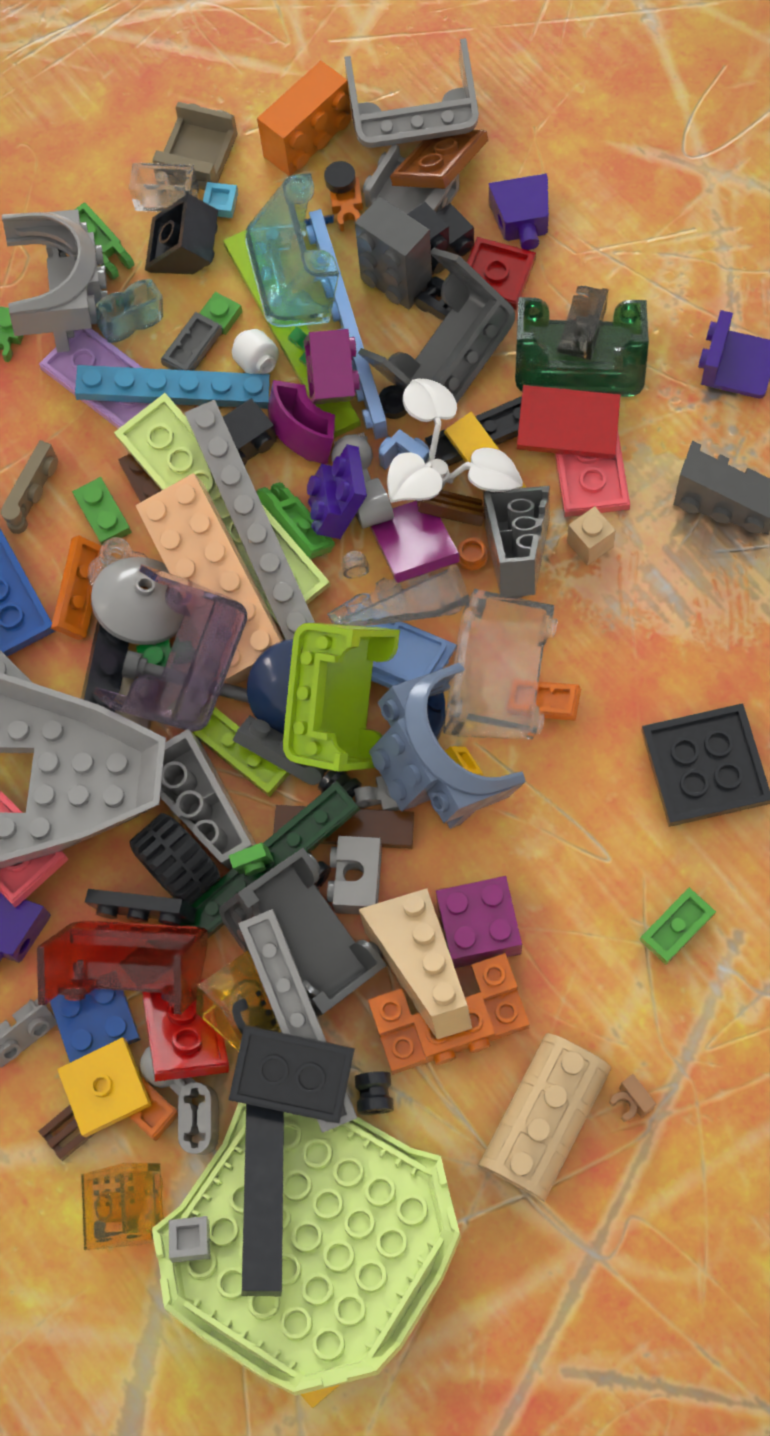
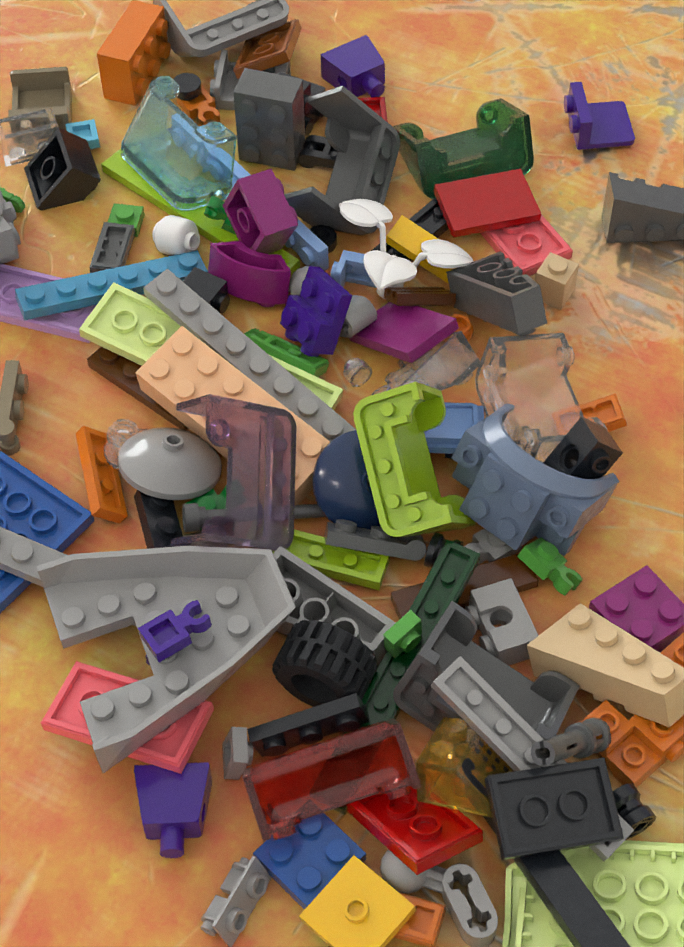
camera: 30 degrees left, 15 degrees down
bright green plate [72,477,132,547] -> none
clear light blue brick [96,279,163,343] -> none
clear smoke hinge [557,286,609,360] -> none
none -> dark purple plate [138,600,212,663]
none -> light grey plate [222,727,253,780]
none -> bright green plate [517,537,583,596]
none -> dark grey pin [531,717,611,766]
none -> black brick [543,416,623,479]

